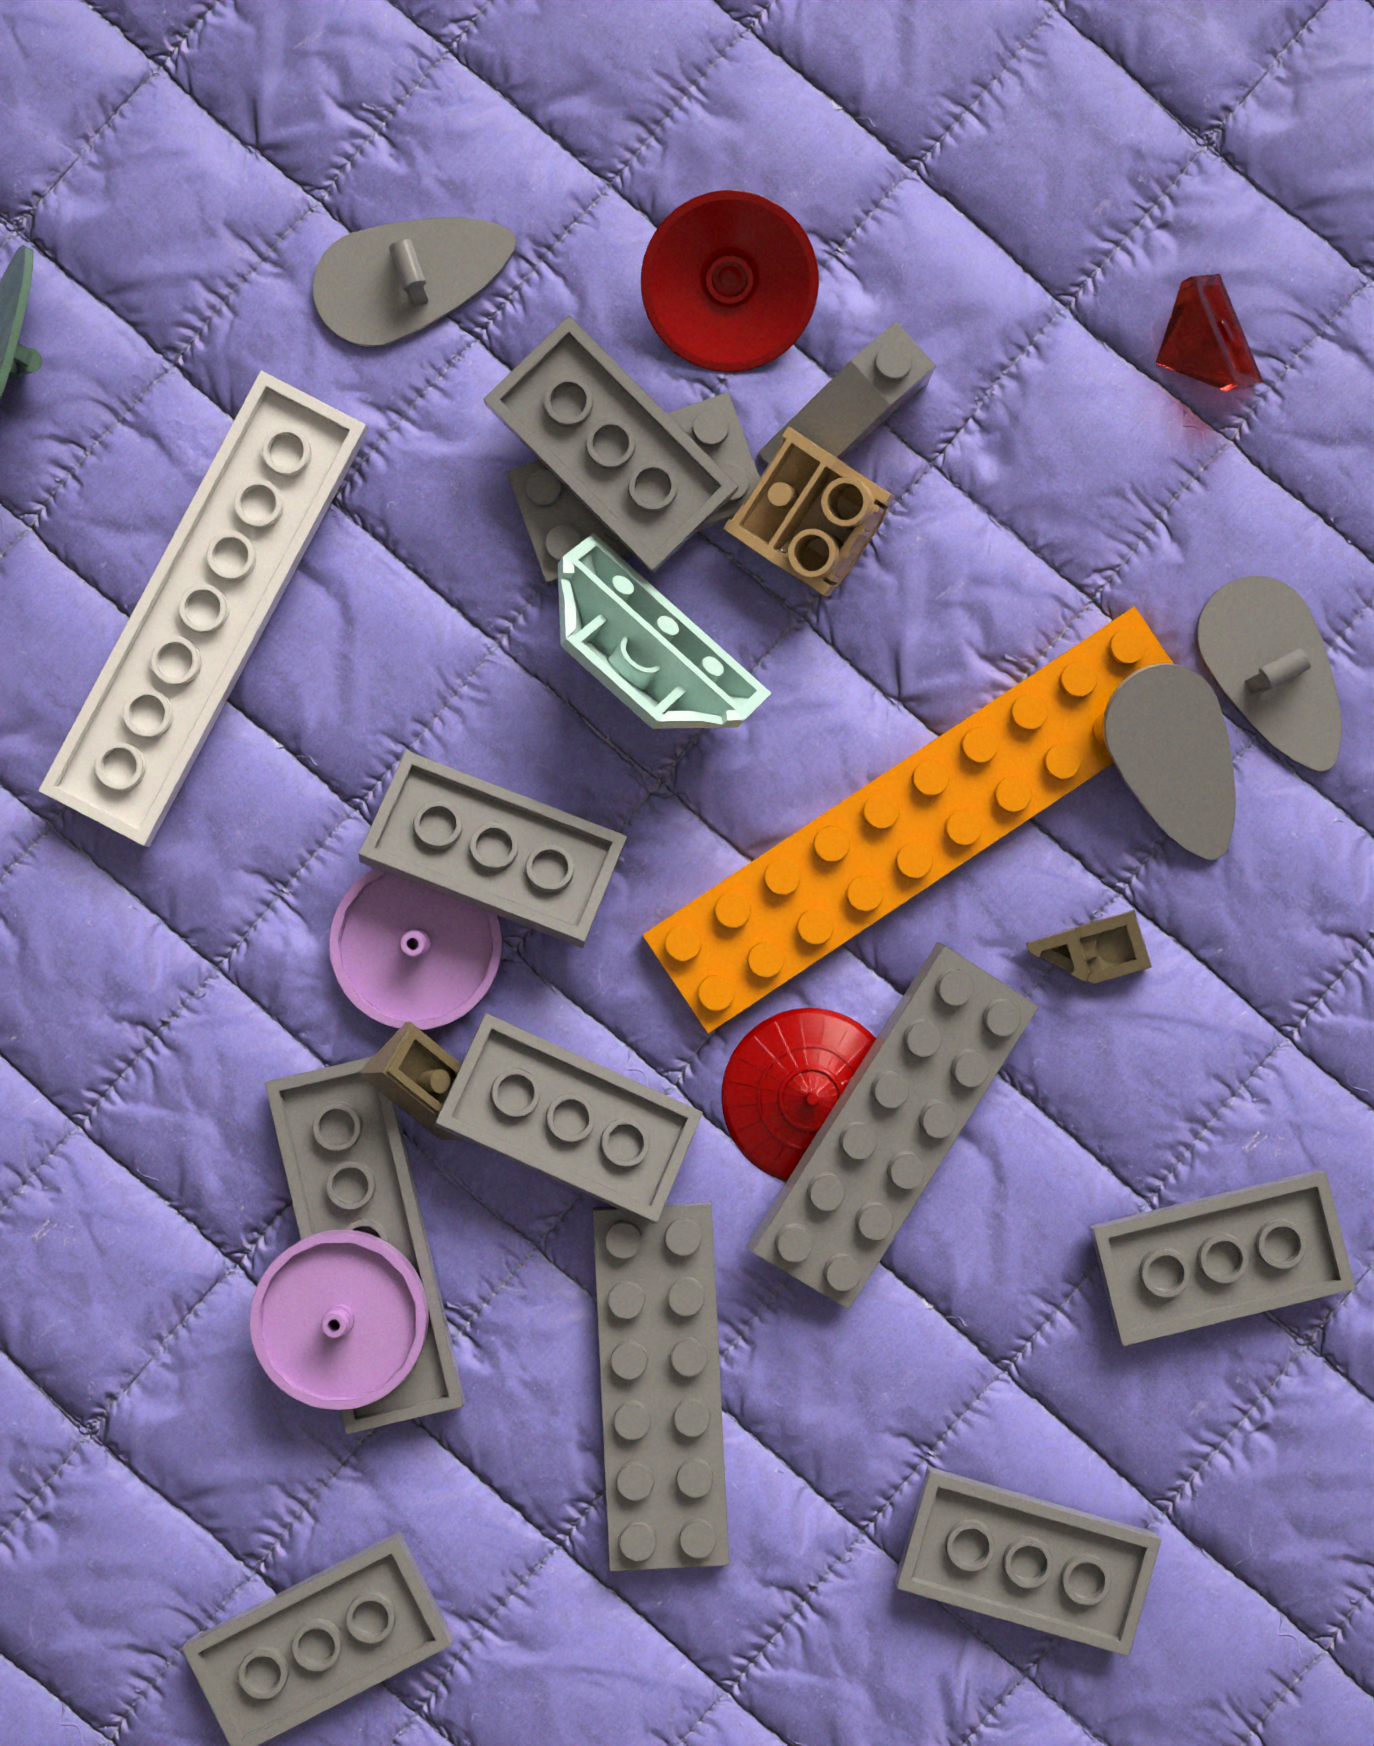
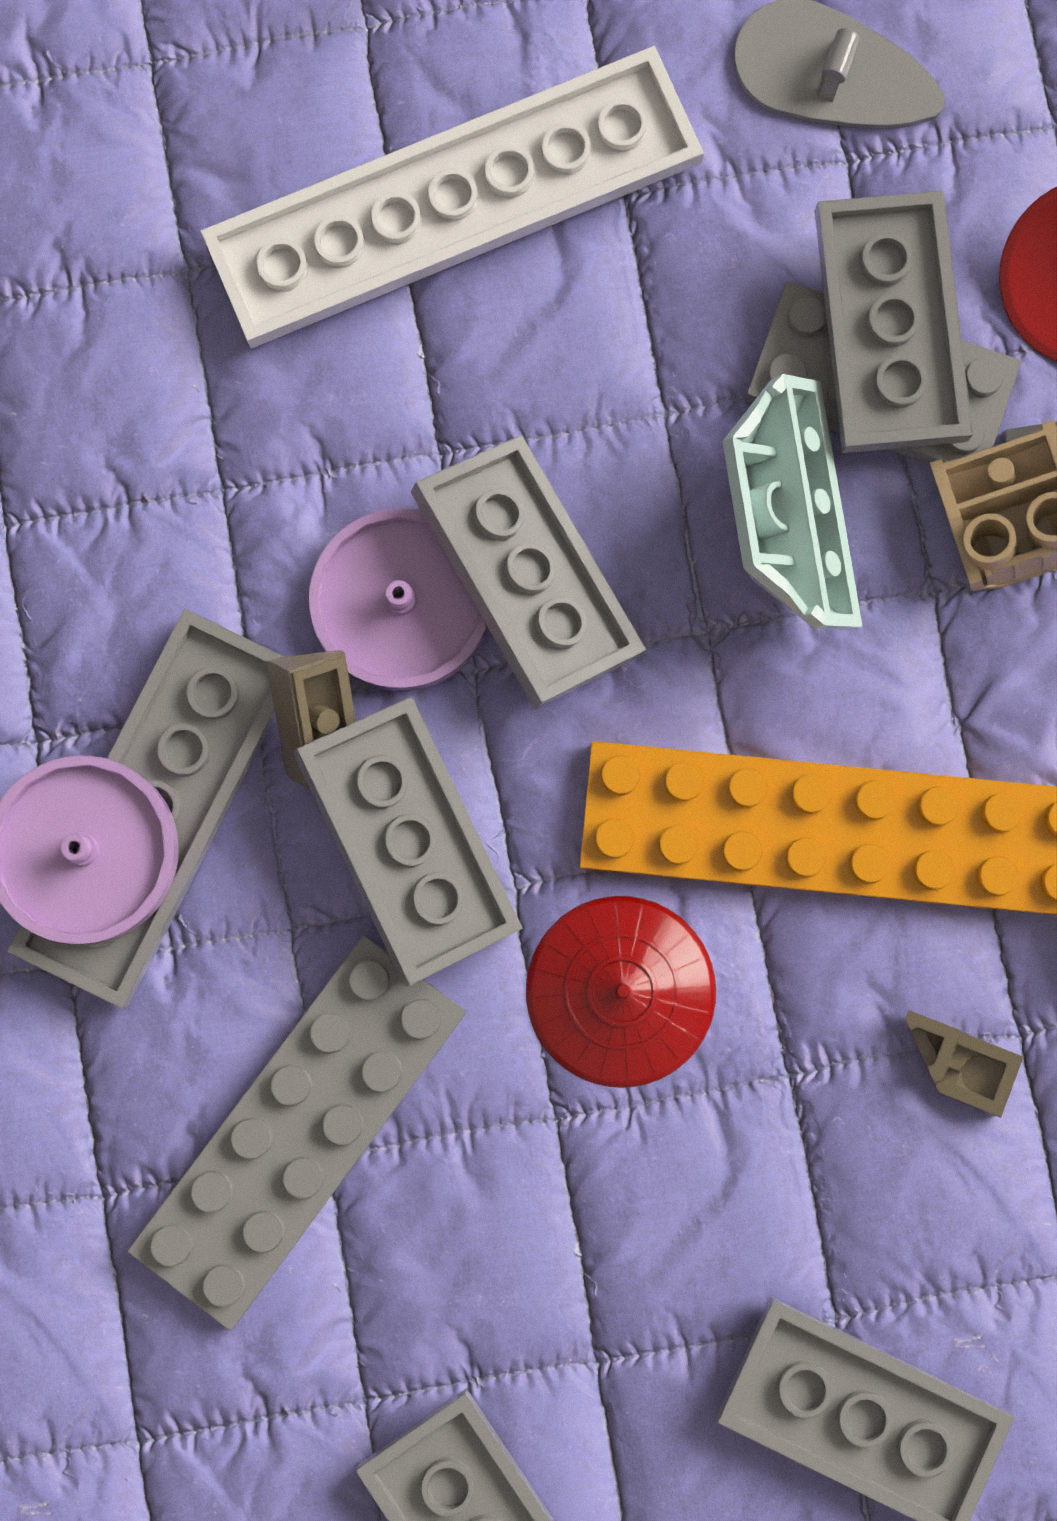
camera: 40 degrees right, 5 degrees down
light grey plate [746,942,1039,1310] -> none

